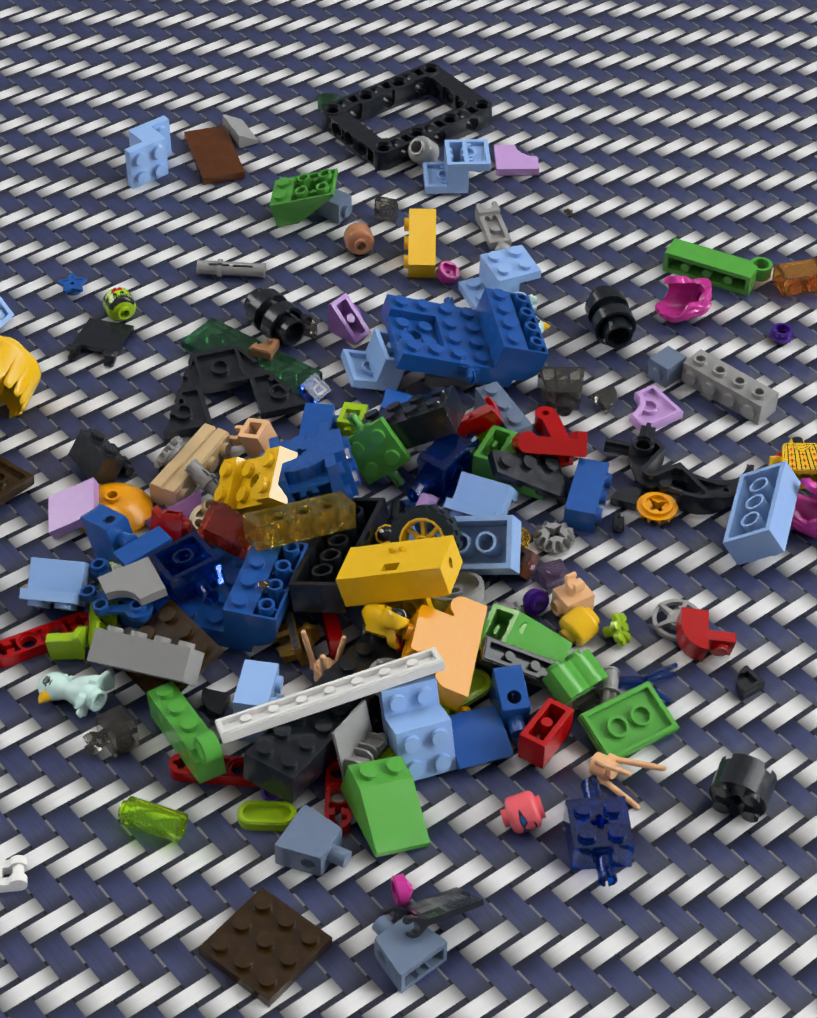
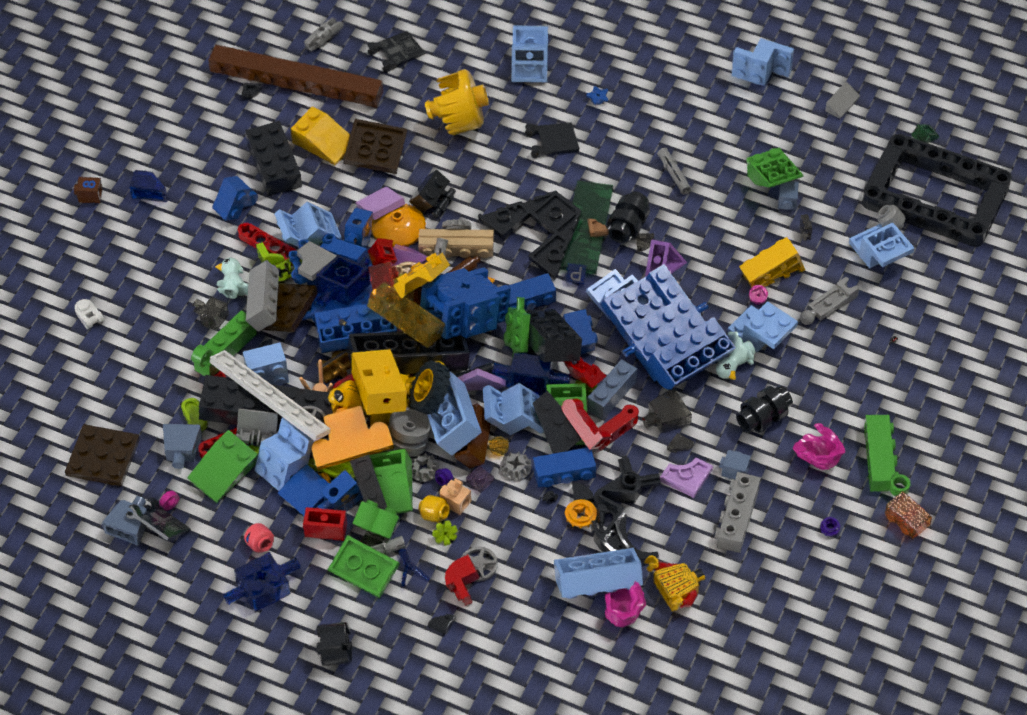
camera: 65 degrees right, 10 degrees up
lime head [102,287,136,321] -> none
clear neon green brick [118,796,188,843] -> none
reddish brown tile [184,125,245,185] -> none
light nougat brick [230,418,277,457] -> none
lime brick [337,402,369,437] -> none
nougat head [344,222,374,256] -> none
lavender tile [494,145,539,176] -> none
light nougat plant [589,752,666,810] -> none

